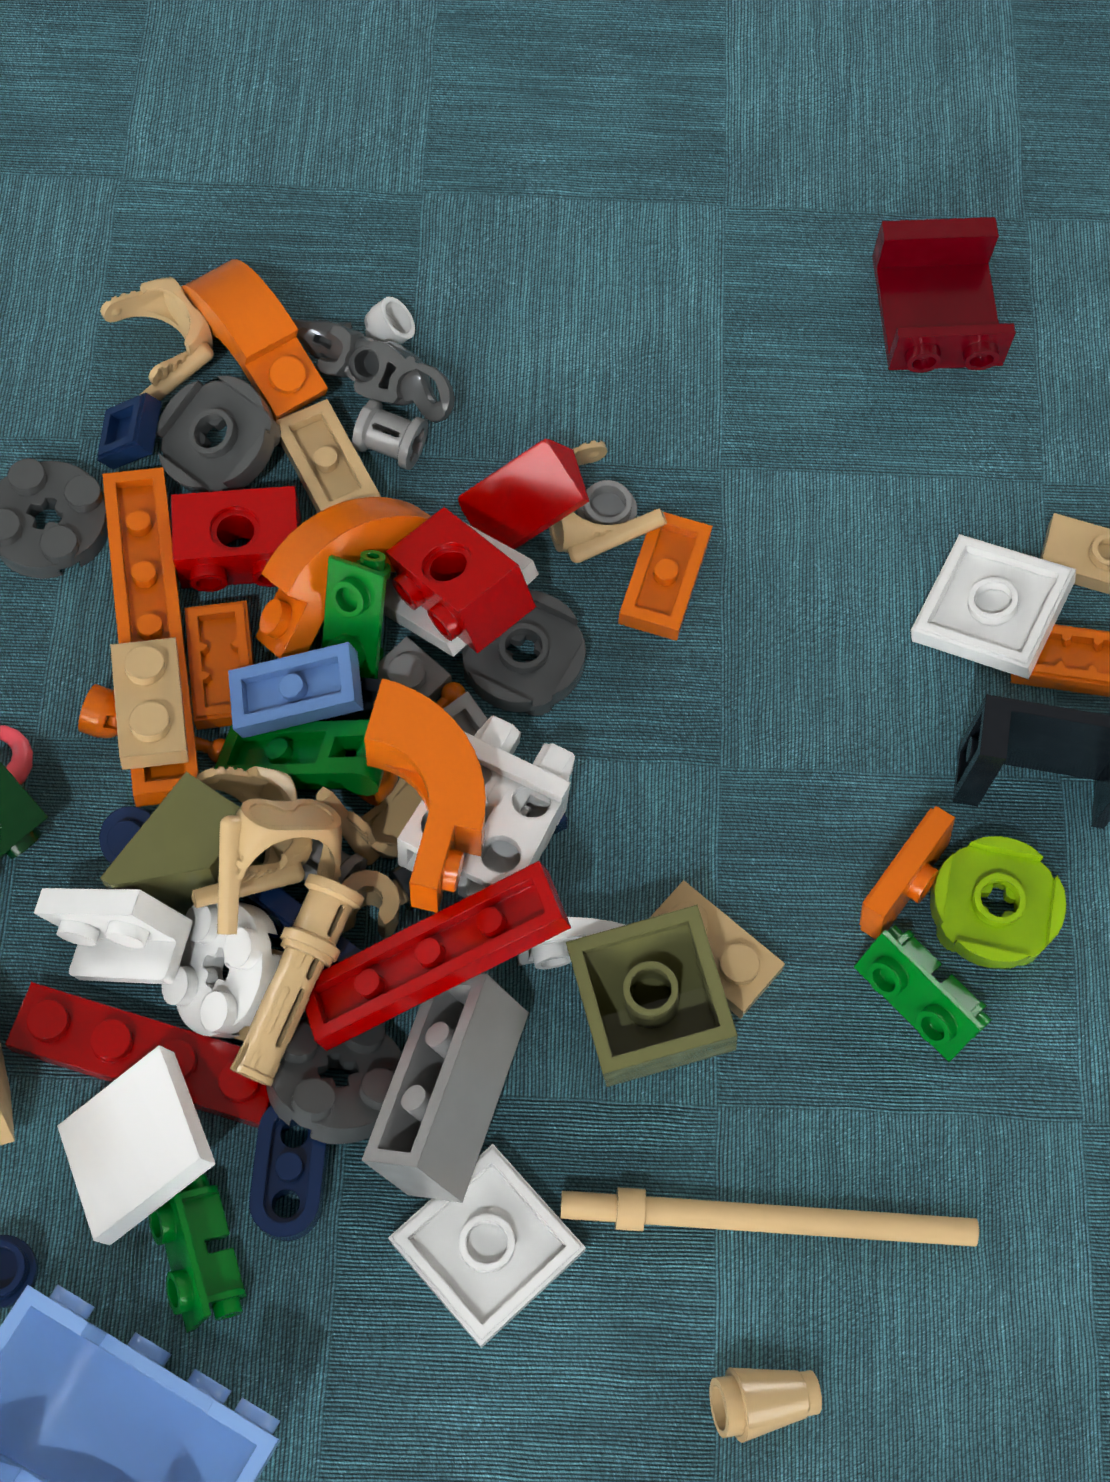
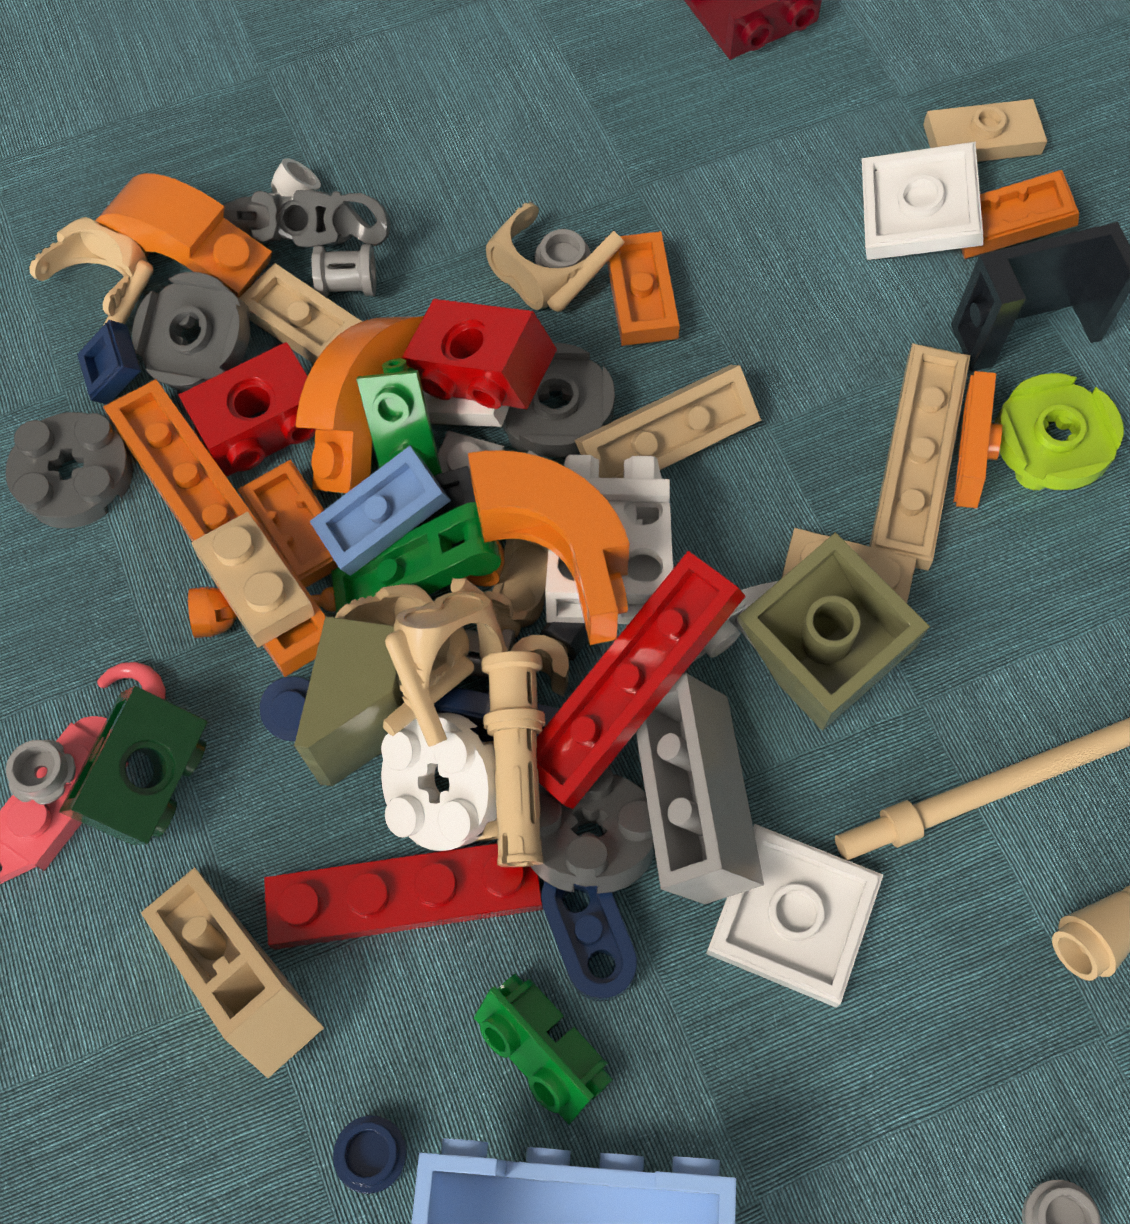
camera: 20 degrees left, 0 degrees up
white bracket [34,888,193,985] -> none
white tile [57,1045,216,1246] -> none
red slope [457,439,589,550] -> none
green hinge [854,925,992,1062] -> none
none -> tan plate [575,365,761,478]
none -> tan tile [869,343,970,571]

